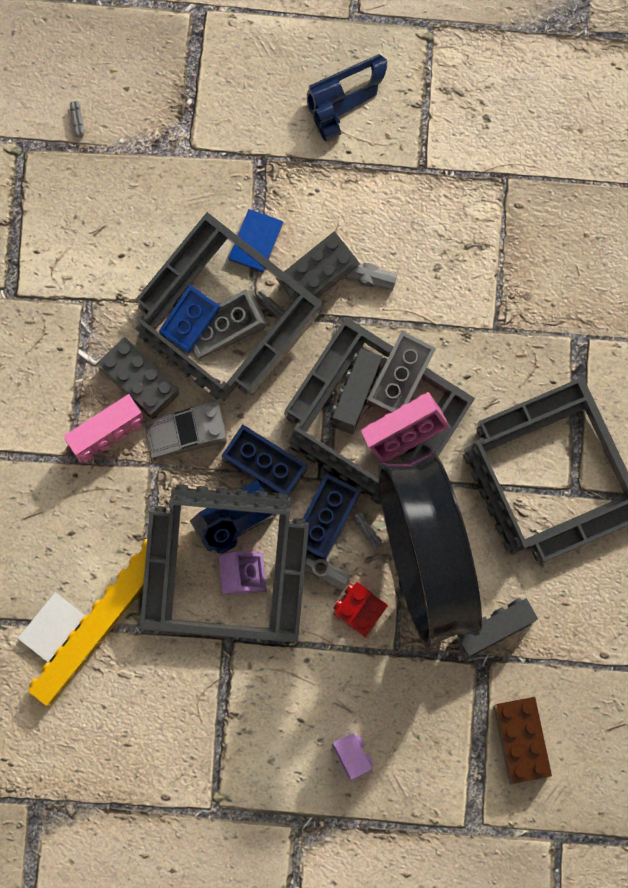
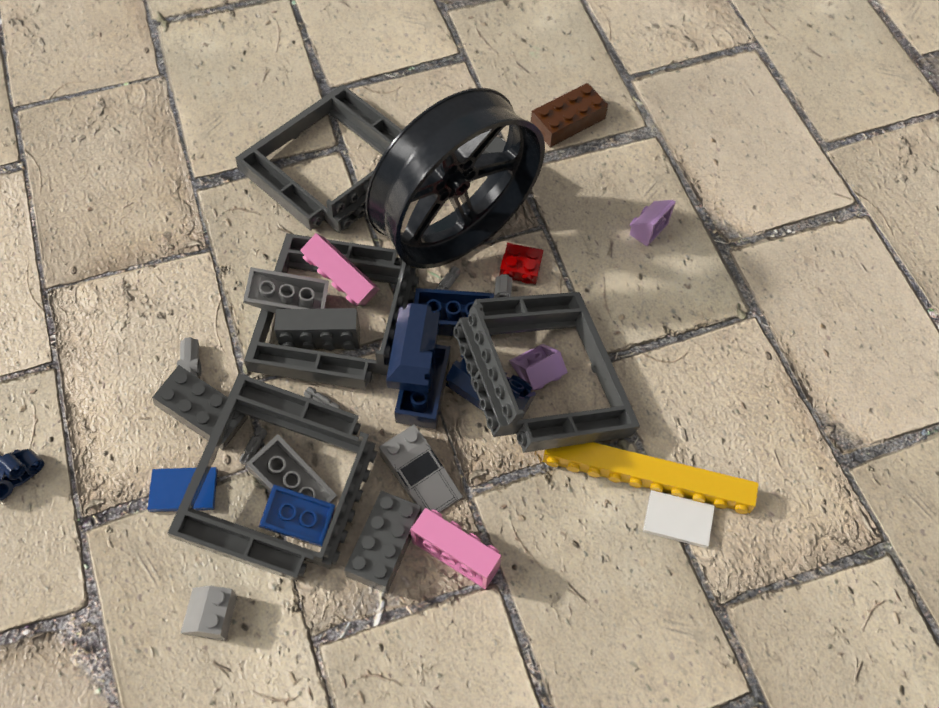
camera: 110 degrees left, 15 degrees down
none -> light grey slope [181,586,237,641]
none -> light grey axle [304,387,341,409]
none -> dark blue brick [386,303,440,393]

